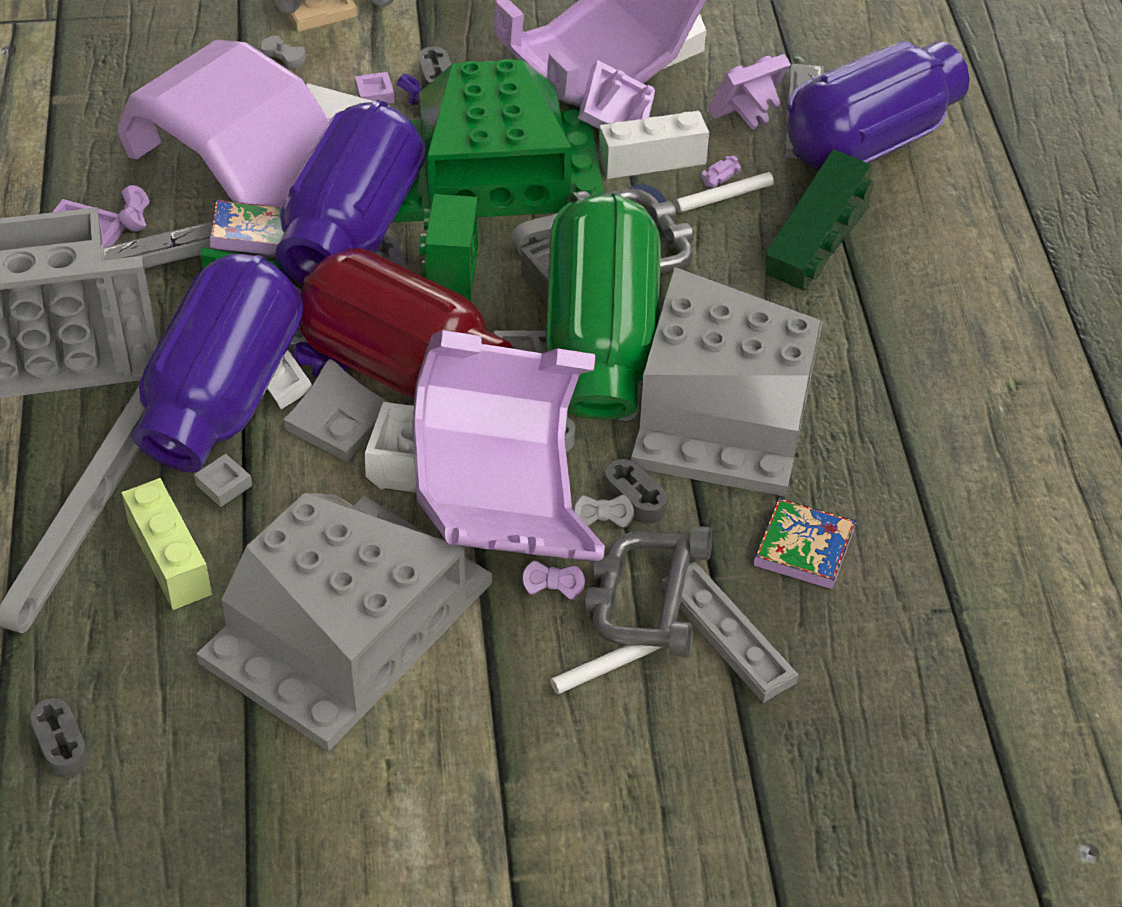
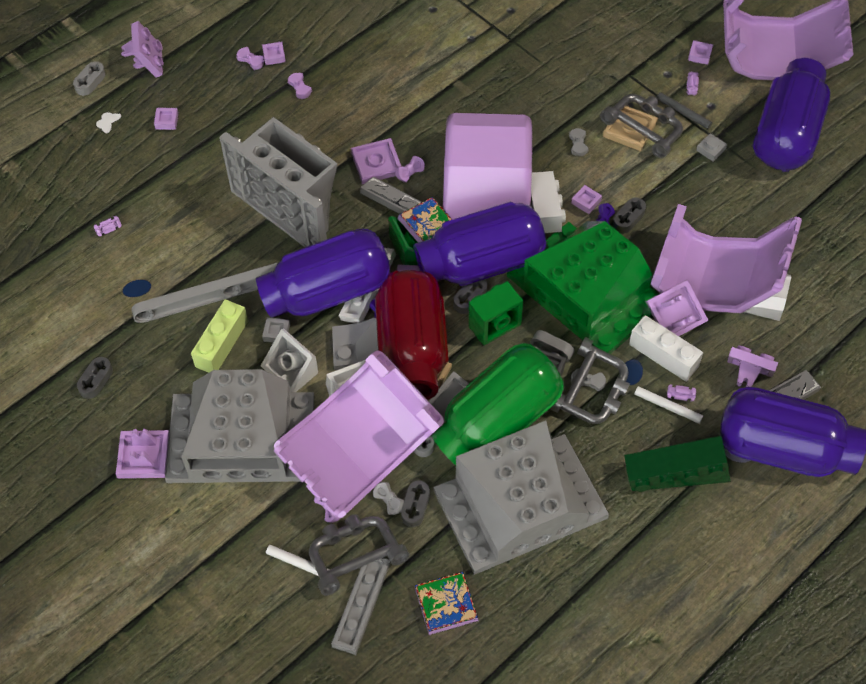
camera: 55 degrees right, 10 degrees up
none -> lavender plate [116,429,169,478]
none -> white slope [261,329,318,392]

